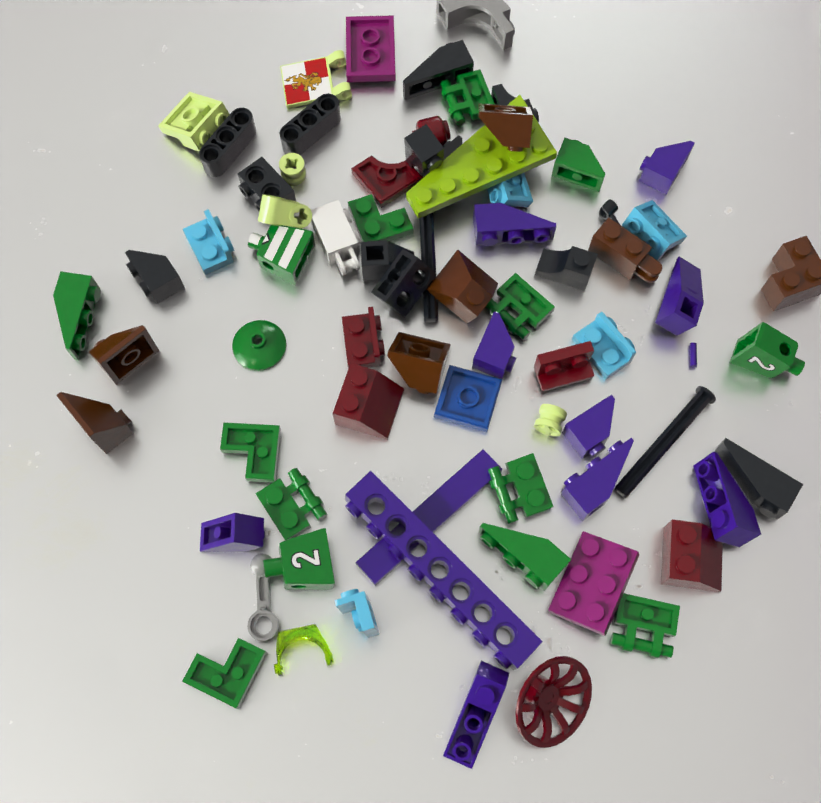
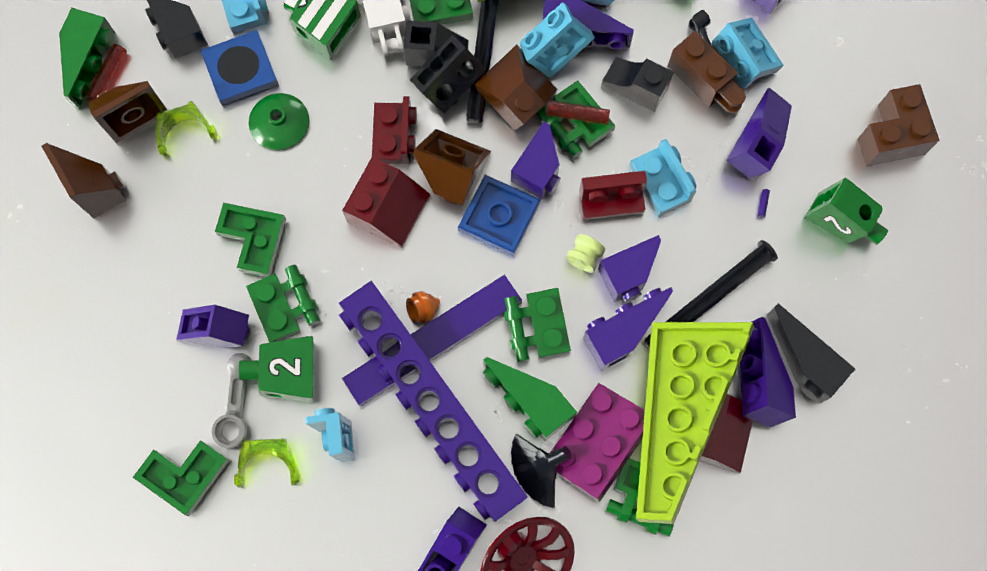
camera: 10 degrees right, 5 degrees up
none -> clear red piece [85,44,127,100]
none -> clear neon green helmet [156,101,217,157]
none -> blue tile [200,30,279,106]
none -> orange plate [406,291,440,323]
none -> black hand [511,434,572,508]
none -> medium azure bracket [520,3,595,78]
none -> clear red piece [546,100,610,125]
none -> lime wing [636,322,754,524]

